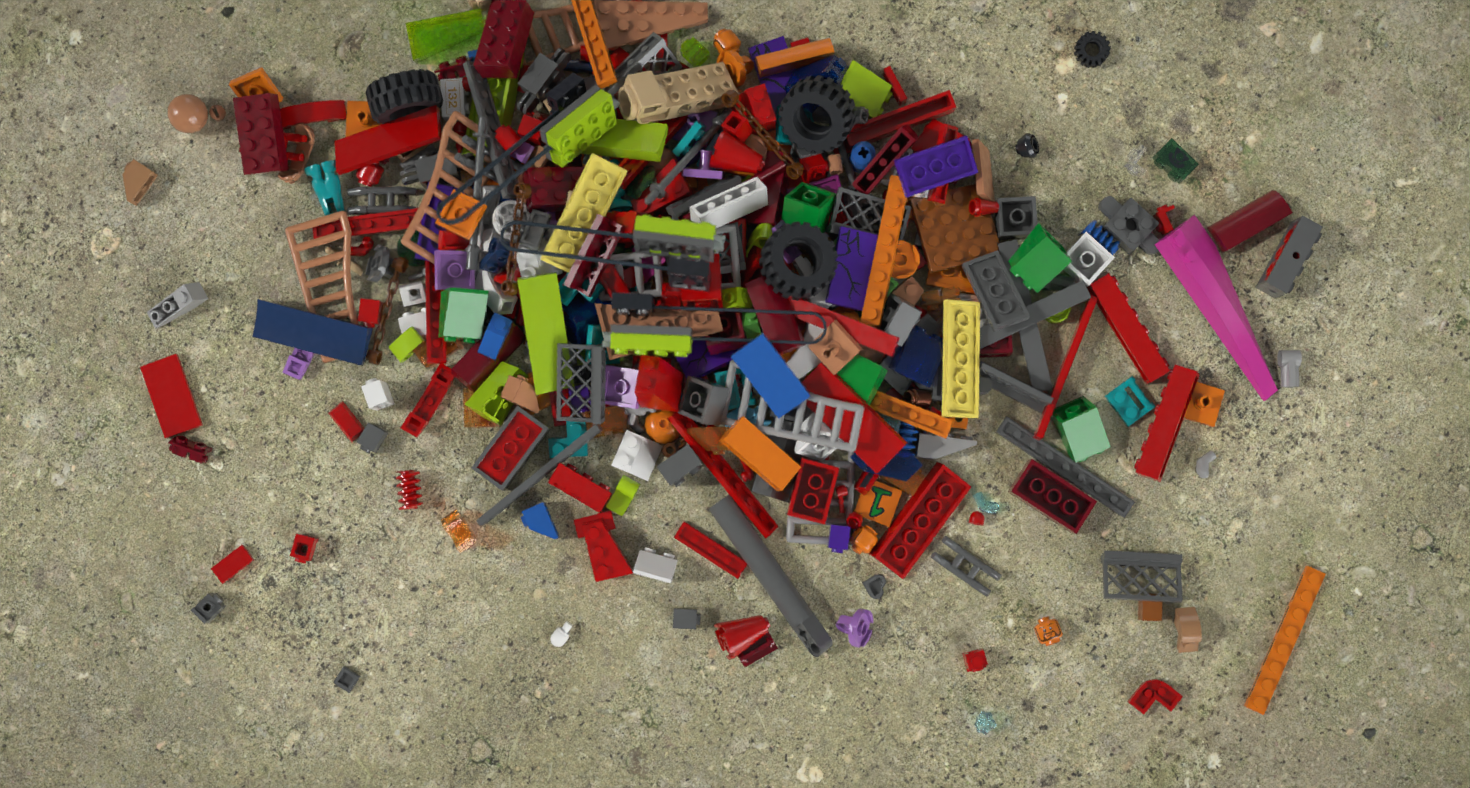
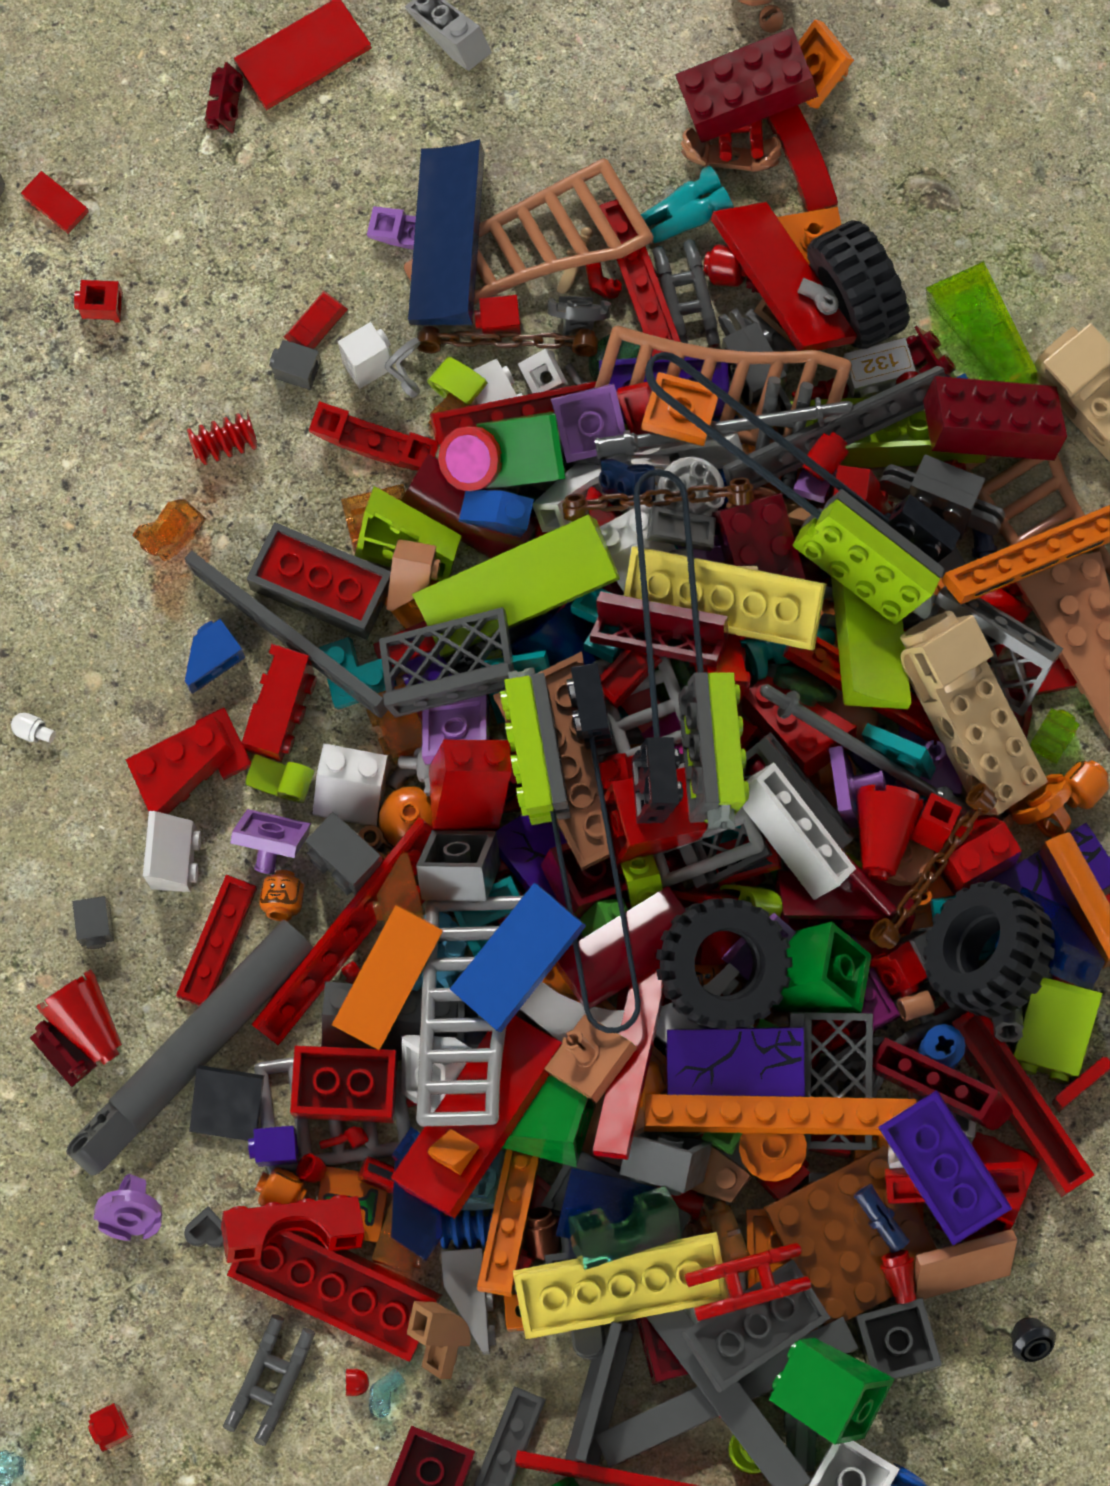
camera: 85 degrees right, 10 degrees down
none -> black tile [189,1065,265,1141]
none -> red arch [221,1195,365,1263]
none -> medium lavender tile [230,809,311,874]
none -> orange head [259,870,304,921]
none -> light grey piece [385,337,420,398]
none -> medium nougat brick [407,1301,471,1379]
none -> orange slope [428,1129,479,1175]
none -> tile [438,426,502,491]
none -> clear green arch [568,1186,681,1270]
none -> red piece [685,1243,811,1321]
none -> light grey arm [797,278,839,315]
none -> dark blue pin [853,1184,910,1253]

